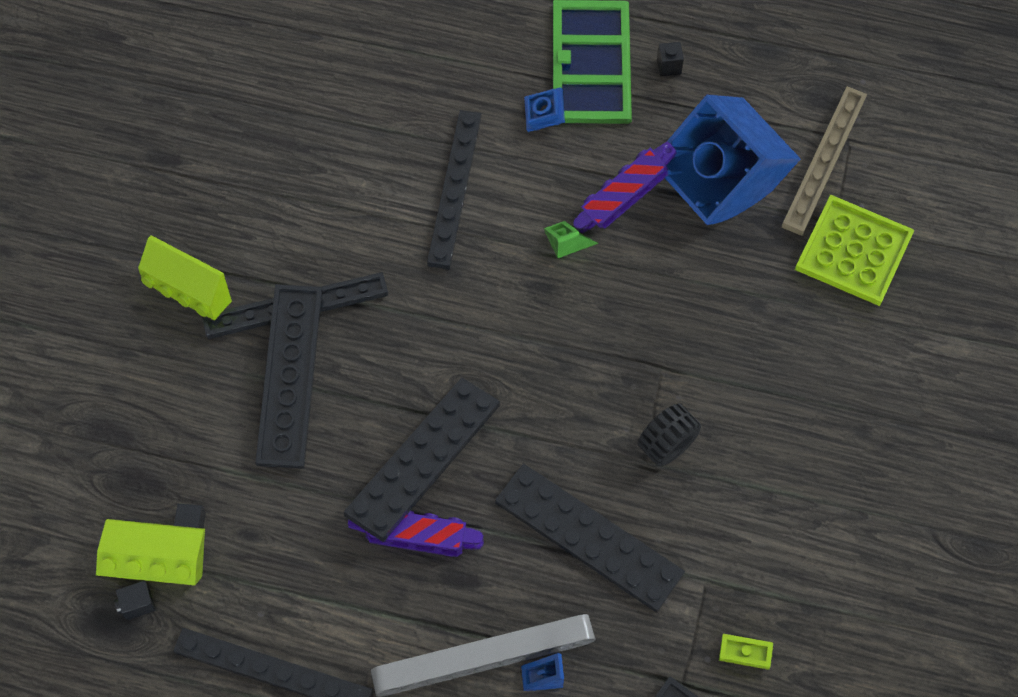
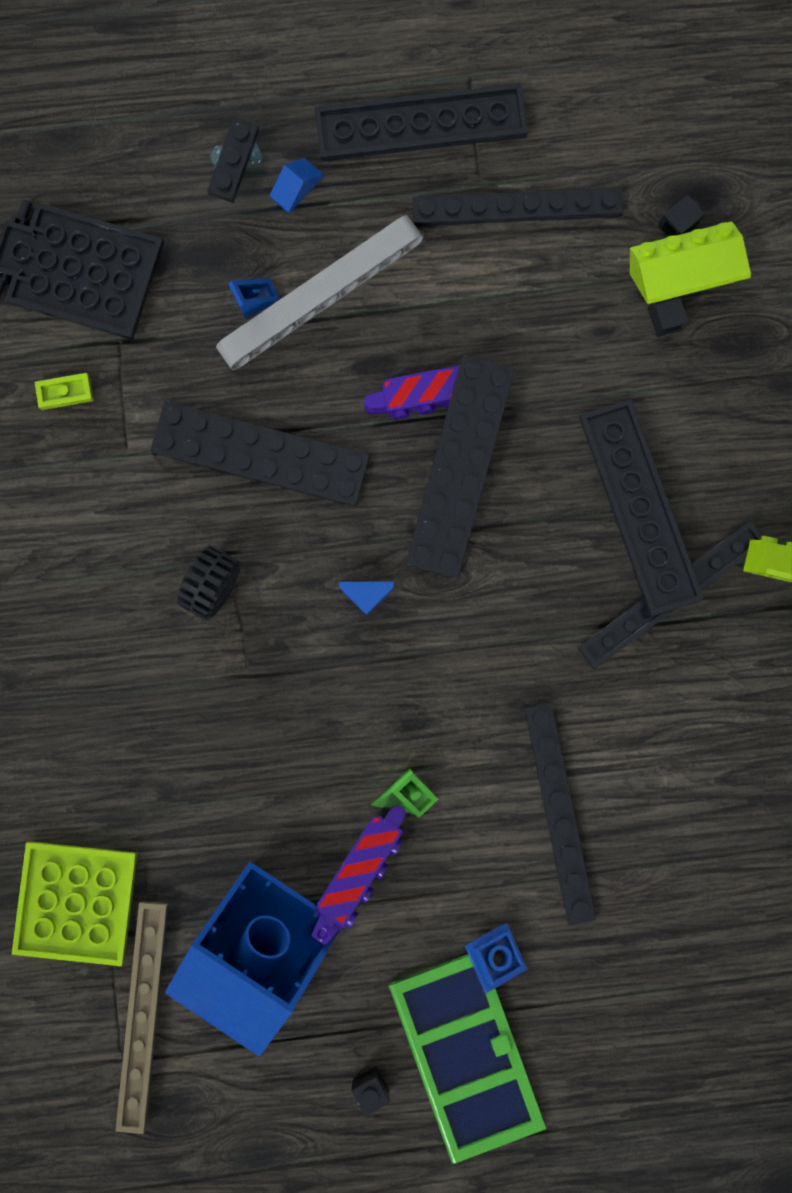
camera: 160 degrees right, 20 degrees up
none -> blue slope [339,582,394,616]

